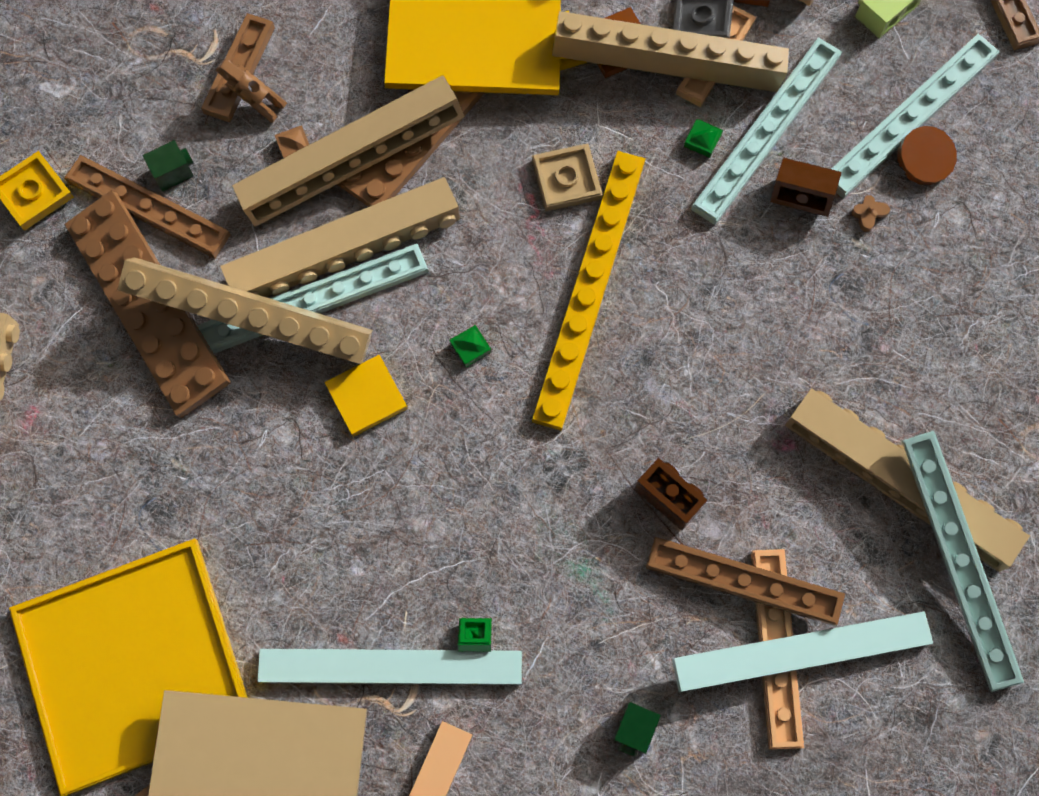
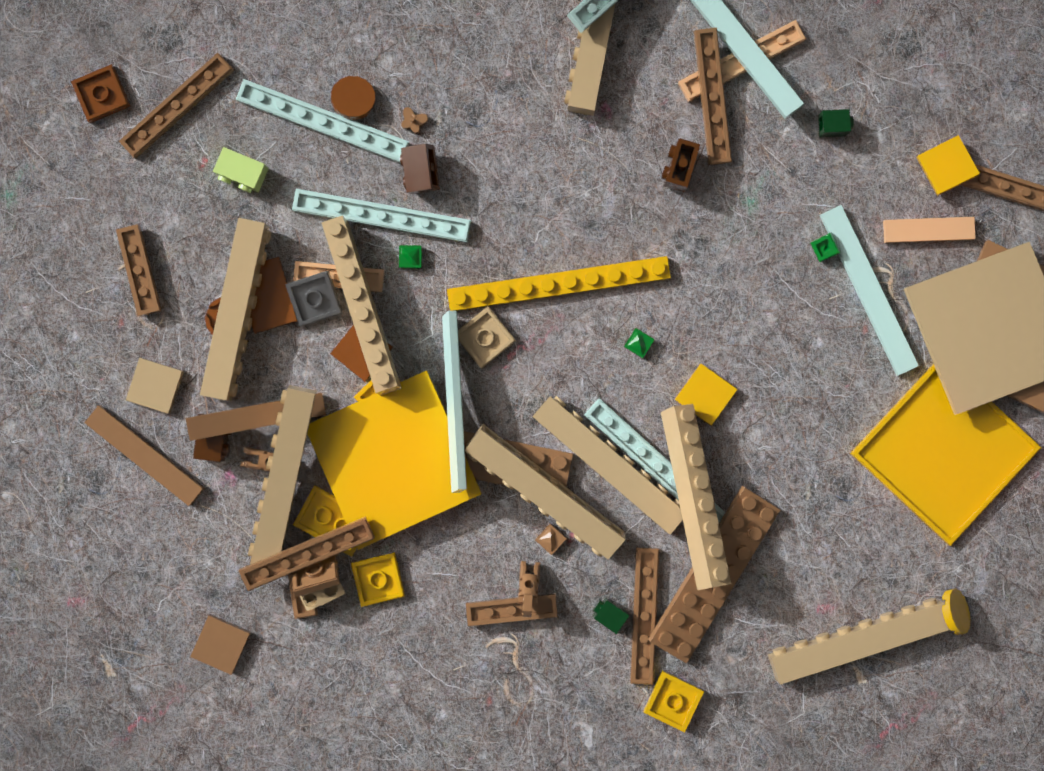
camera: 115 degrees left, 15 degrees up
none -> light aqua tile [442,310,467,493]

